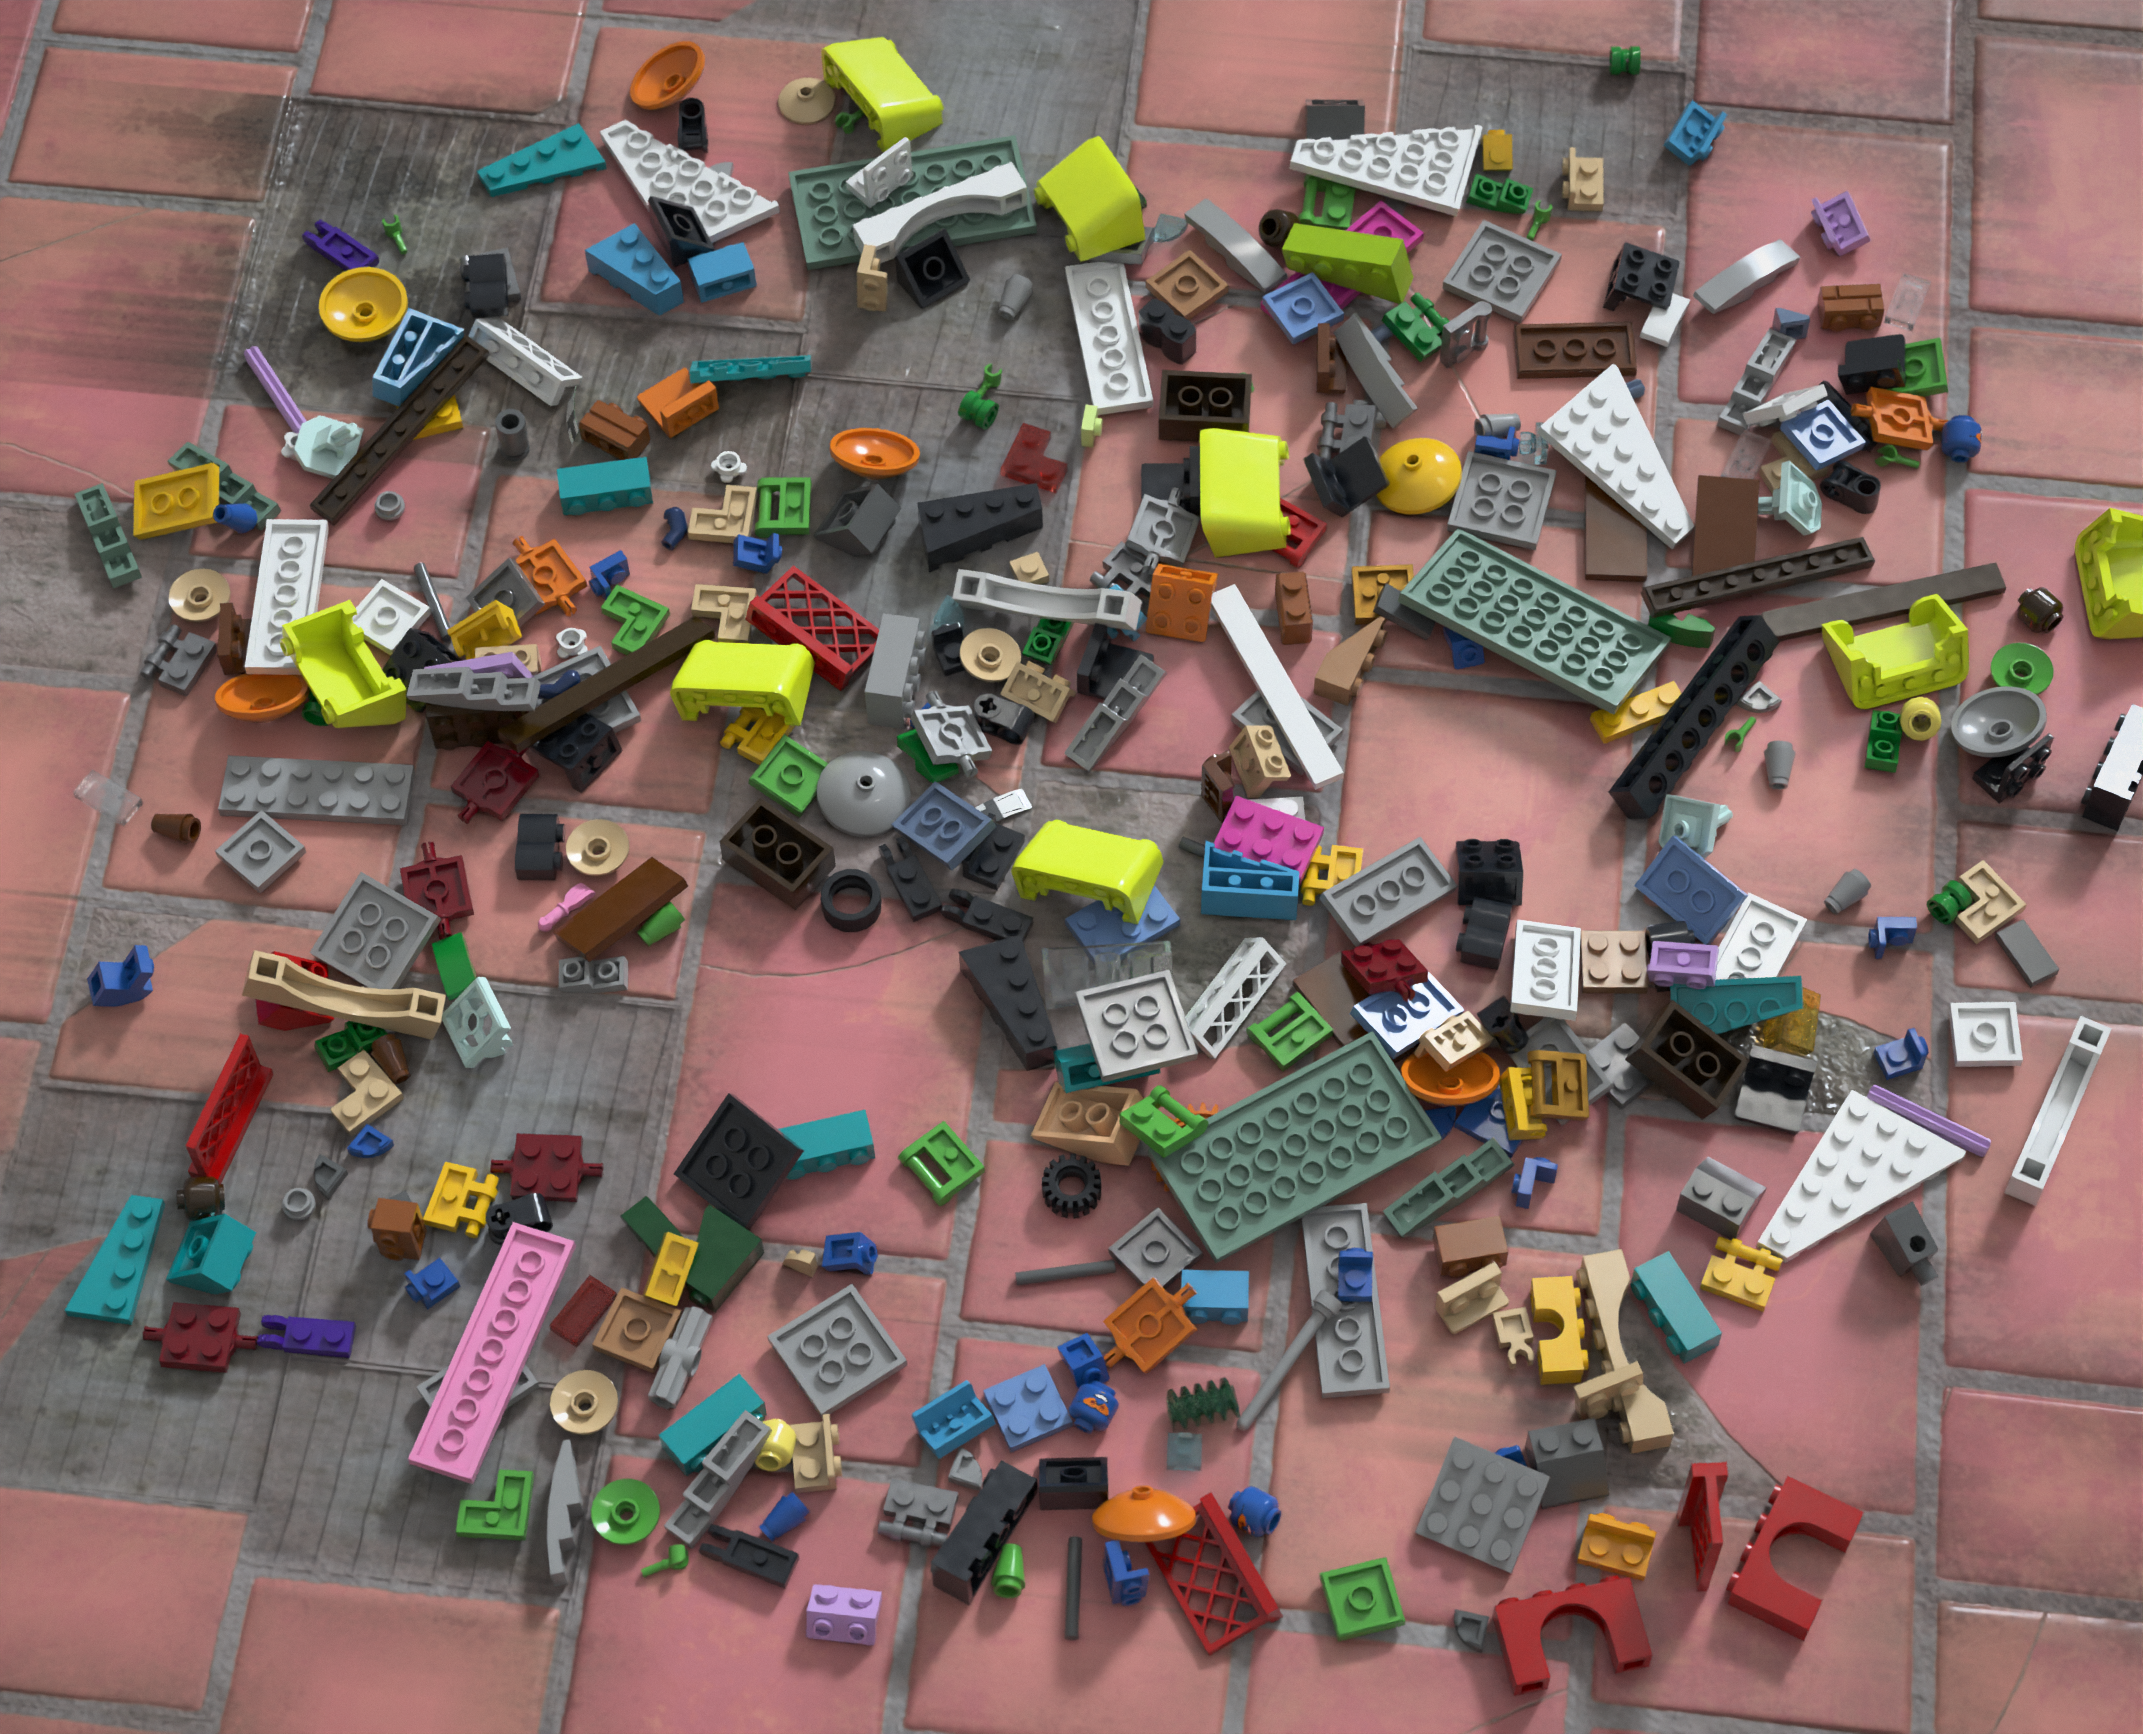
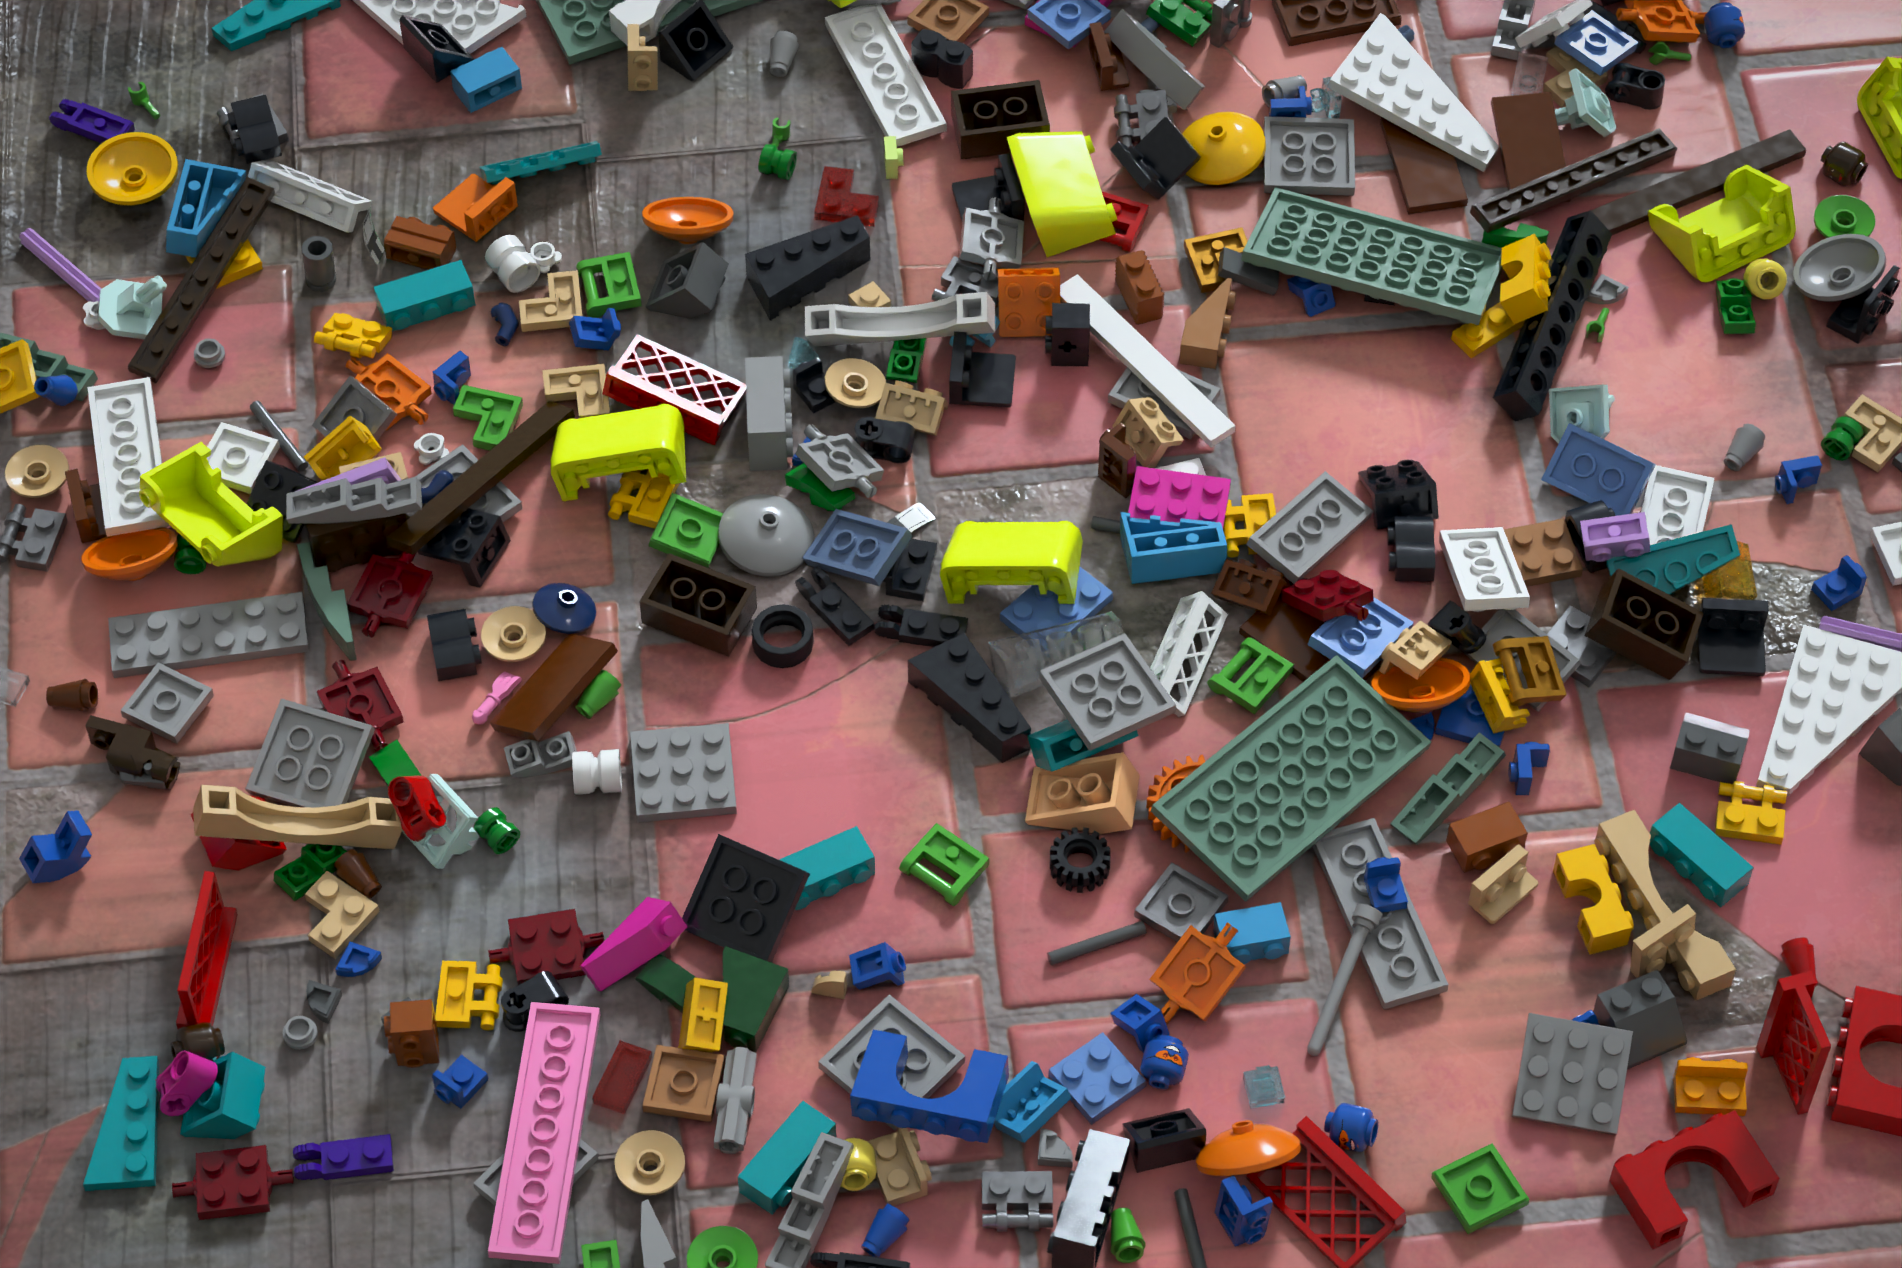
camera: 15 degrees left, 5 degrees down
dark azure wedge [585,223,684,316] -> none
light grey slope [1064,654,1167,772] -> none
bright green plate [1119,1085,1208,1158] -> none
clear green piece [1166,1377,1240,1432] -> none
dark grey tile [1454,1609,1489,1653] -> none
tan plate [1492,1307,1534,1369] -> none
light grey cone [1764,741,1796,790] -> none
none -> dark brown plate [85,715,180,790]
none -> dark pink piece [156,1050,218,1116]
none -> sand green slope [297,542,357,661]
none -> yellow plate [314,313,392,359]
none -> red piece [388,775,446,842]
none -> green wheel [474,807,521,854]
none -> white wheel [485,235,541,293]
none -> dark blue dish [532,583,596,634]
none -> white wheel [572,749,622,795]
none -> dark pink slope [580,897,687,991]
none -> light grey plate [630,723,737,822]
none -> blue arch [850,1029,1009,1143]
none -> black brick [1045,303,1090,366]
none -> reddish brown bracket [1211,559,1290,616]
none -> yellow arch [1500,234,1551,324]
none -> red cone [1780,937,1818,987]

